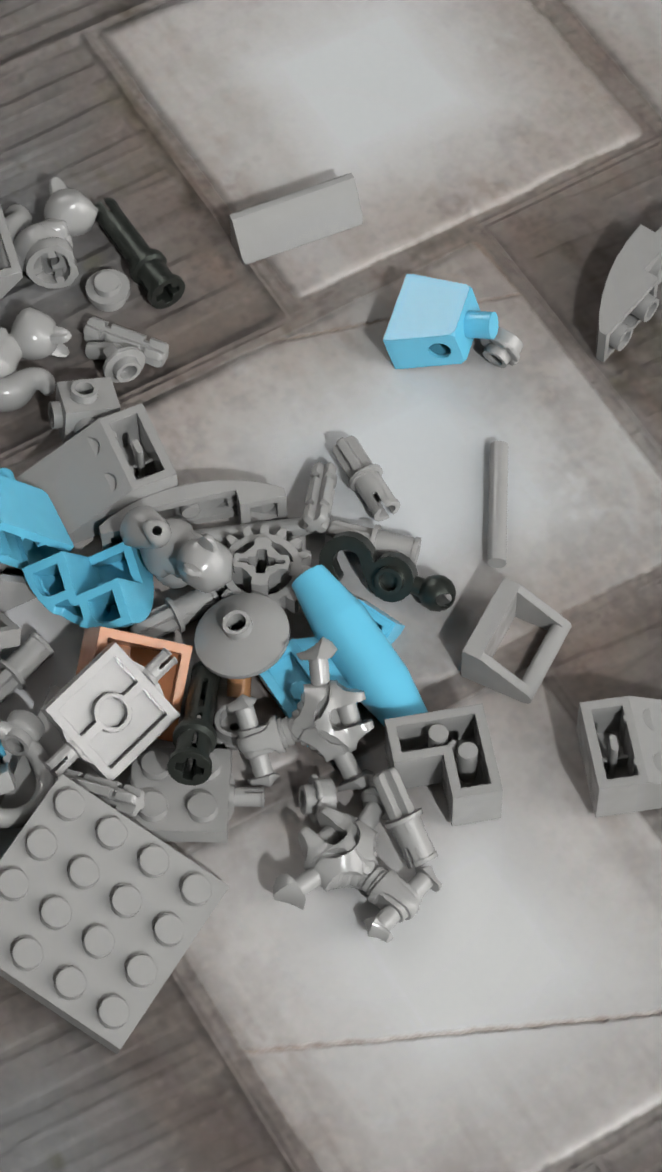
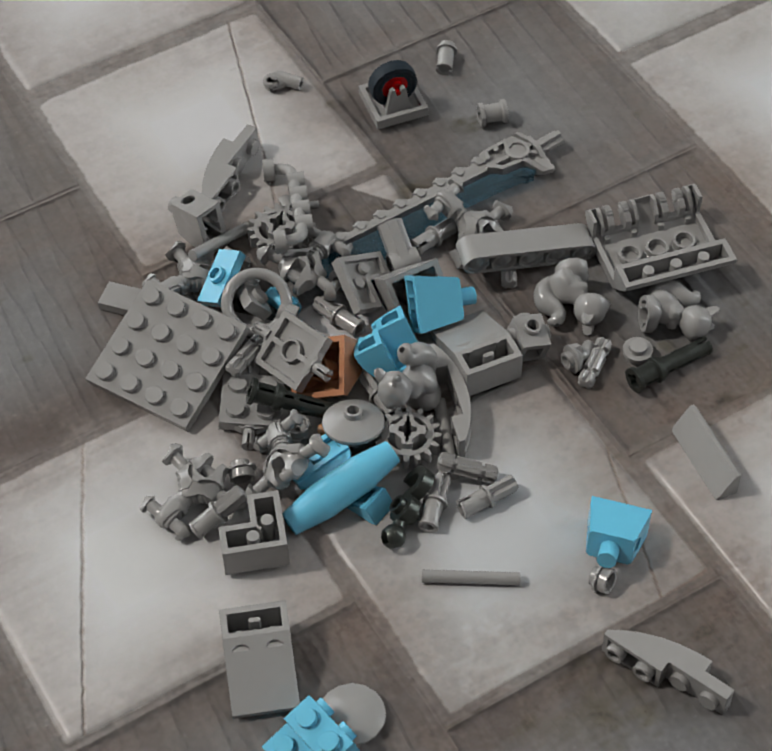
camera: 90 degrees right, 5 degrees down
light grey tile [461,578,572,704] -> none

